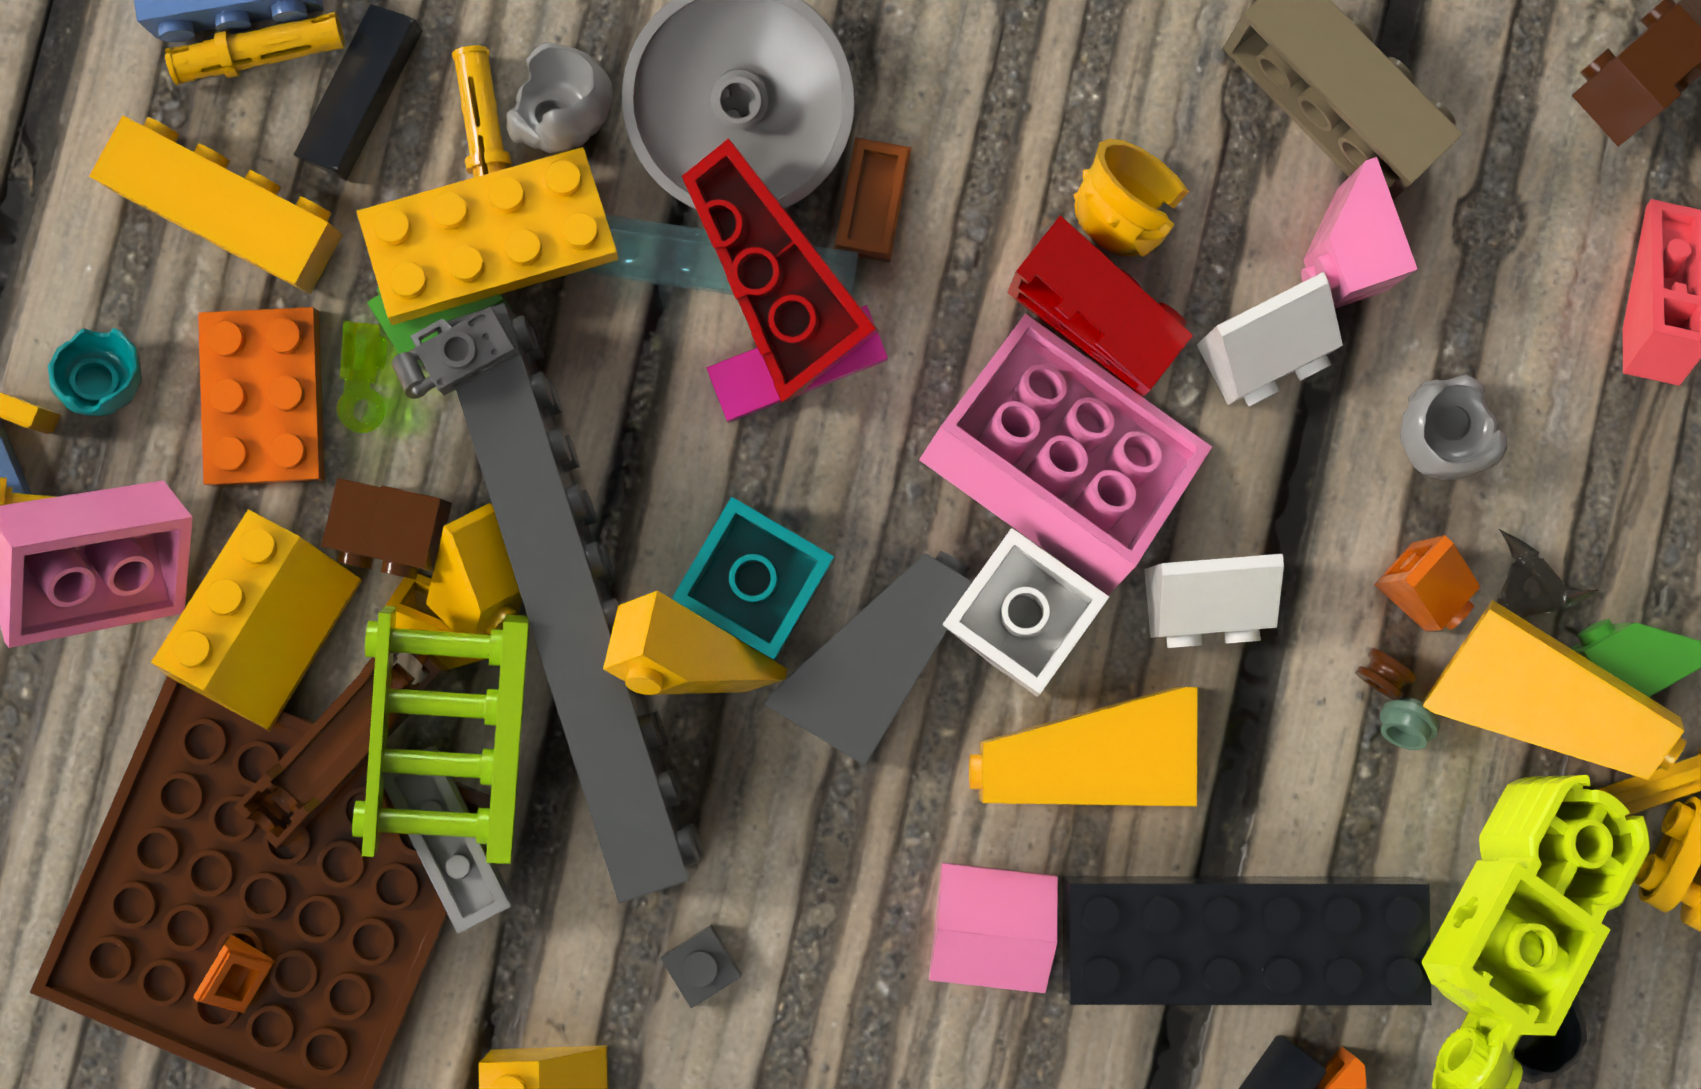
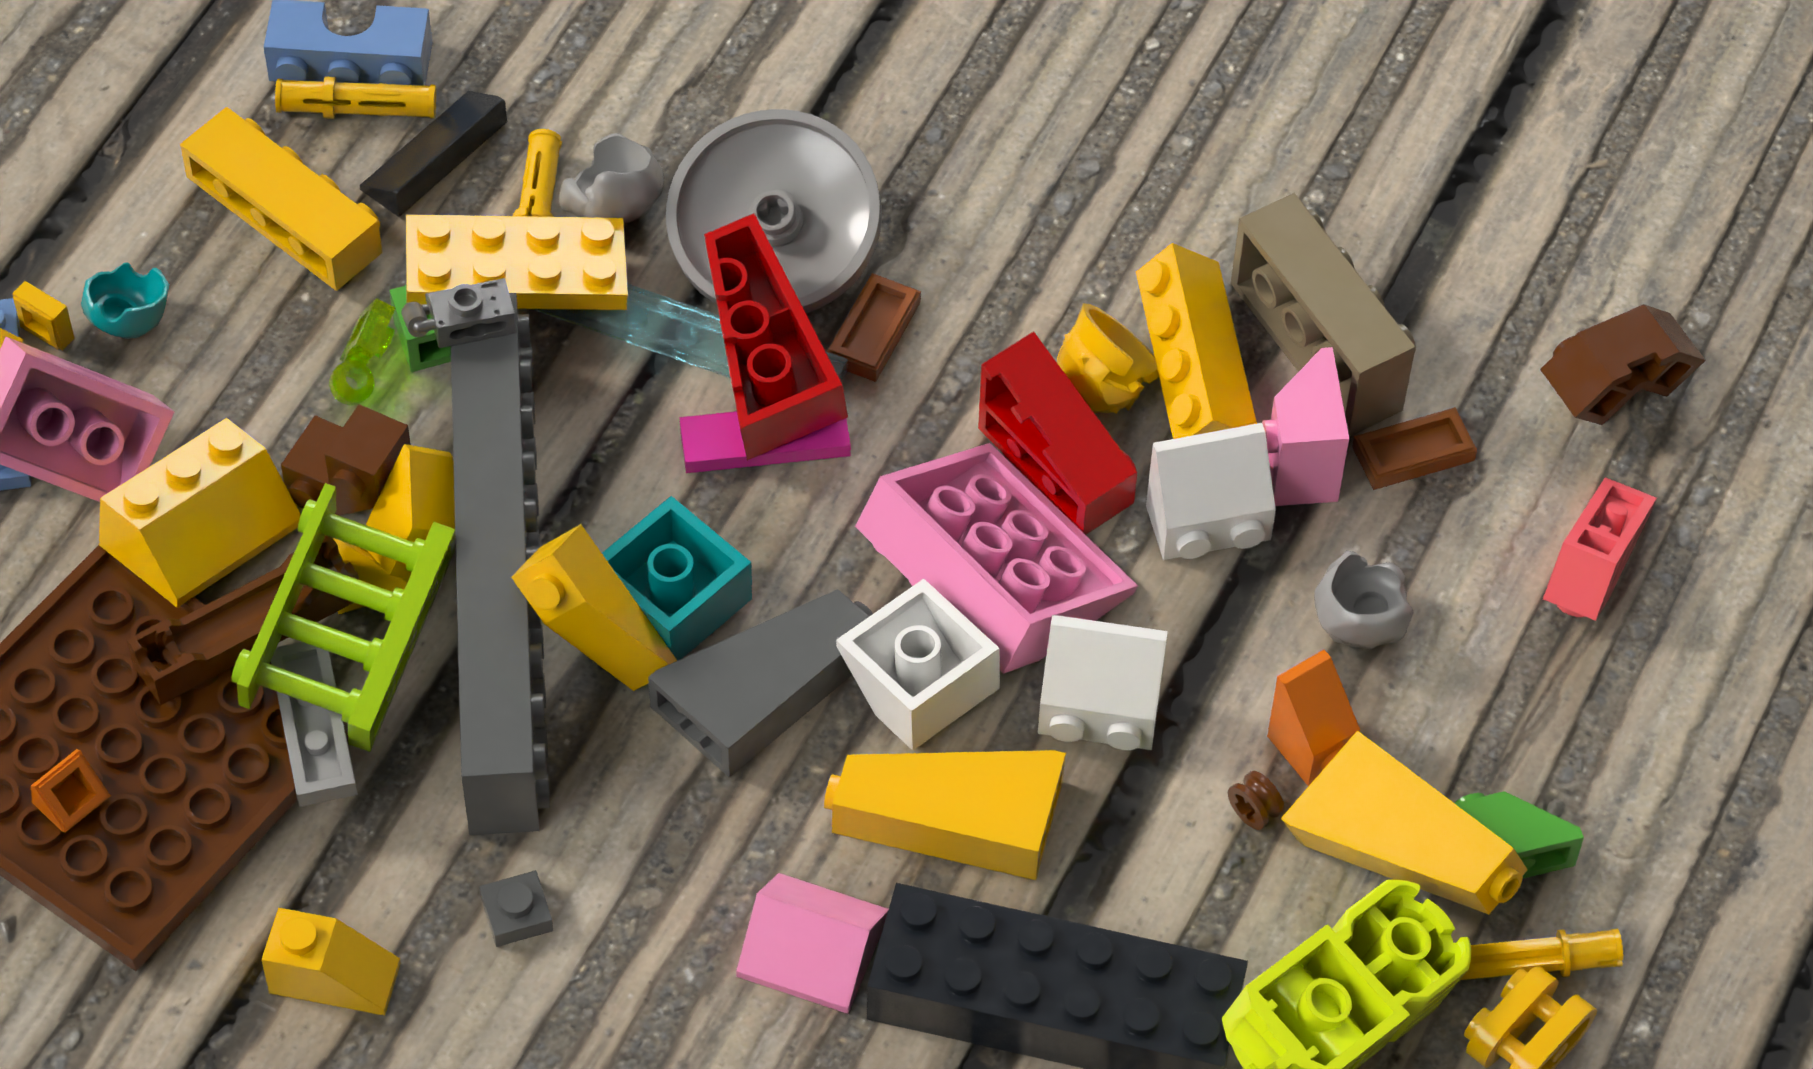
camera: 10 degrees right, 30 degrees down
orange plate [198,307,325,486] -> none
sand green plate [1380,698,1440,750] -> none
clear smoke piece [1497,529,1598,618] -> none
none -> yellow brick [1136,243,1257,439]
none -> dark orange tile [1352,407,1477,490]

